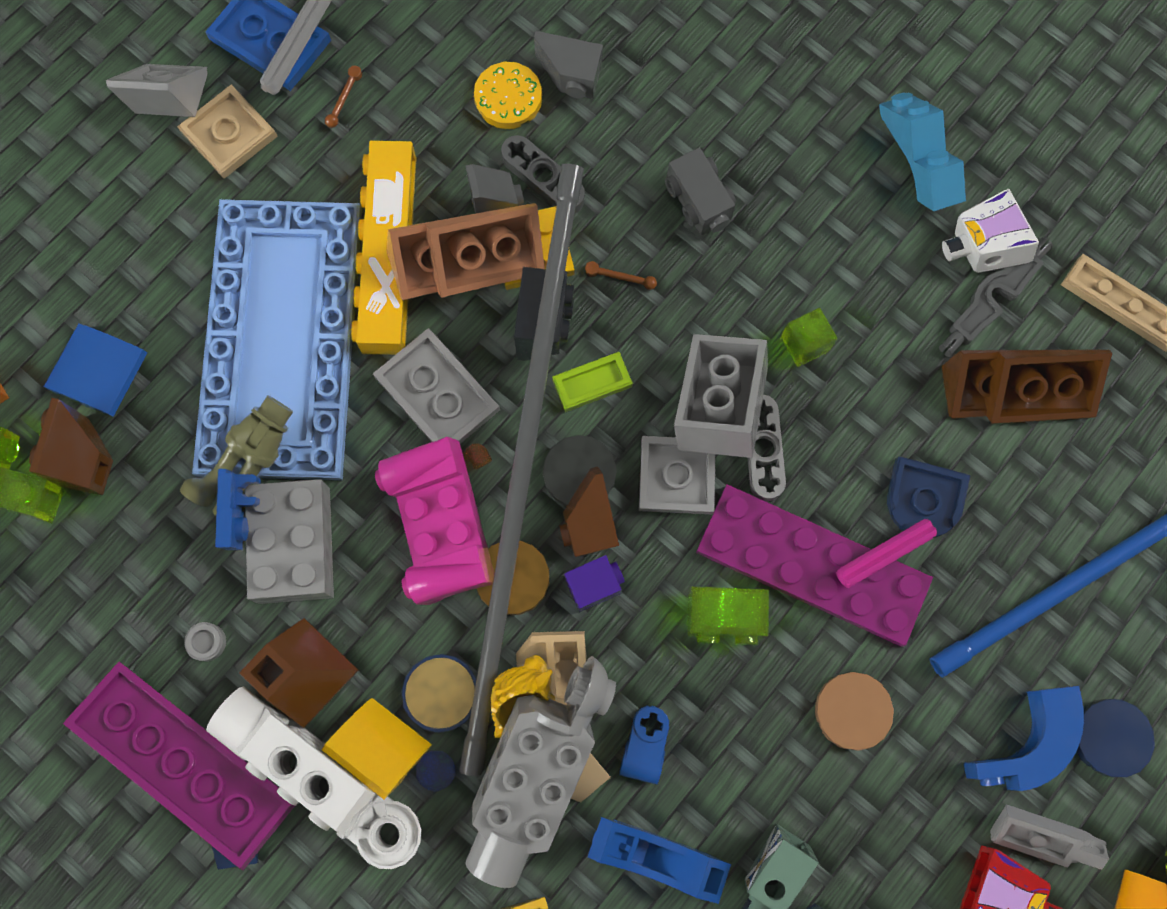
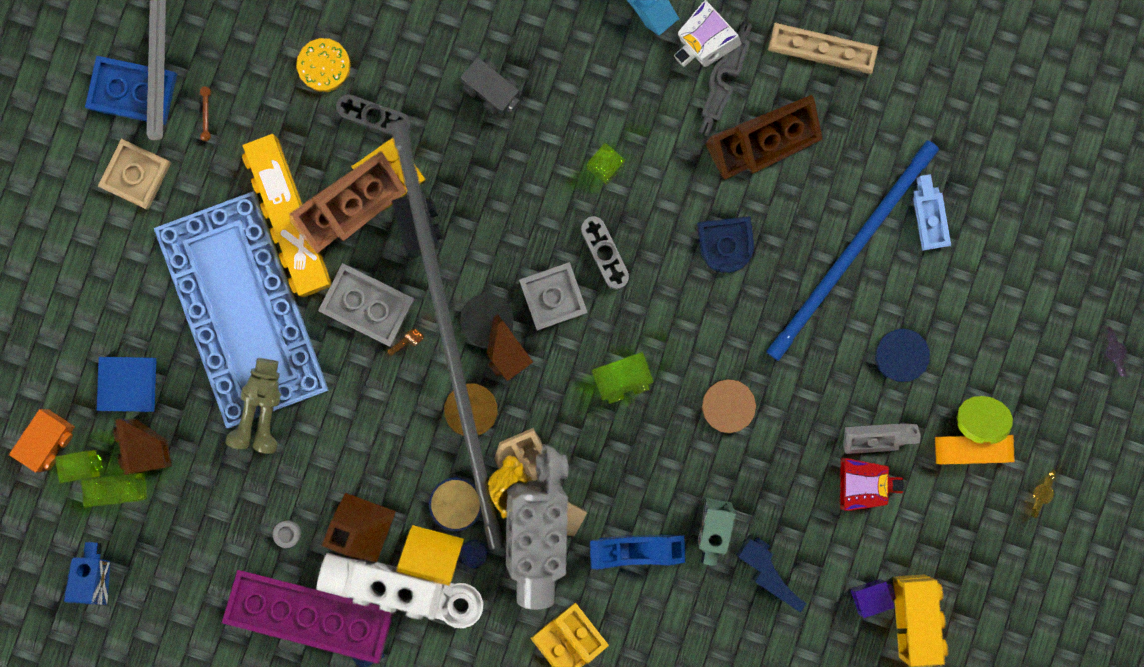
camera: 20 degrees left, 10 degrees up
light grey slope [106,64,208,117] -> none
blue plate [215,469,261,550] -> none
light grey brick [245,479,334,604] -> none
dark pink piece [375,437,495,605] -> none
dark grey slope [466,164,524,214] -> none
dark grey slope [534,31,603,99] -> none
lime tile [552,352,633,412] -> none
dark purple brick [564,555,625,613] -> none
dark orange hinge [585,261,657,290] -> none
blue piece [619,706,669,785] -> none
light grey brick [674,334,768,458] -> none
magenta plate [696,484,933,647] -> none
dark pink axle [836,519,937,588] -> none
blue arch [964,686,1084,791] -> none

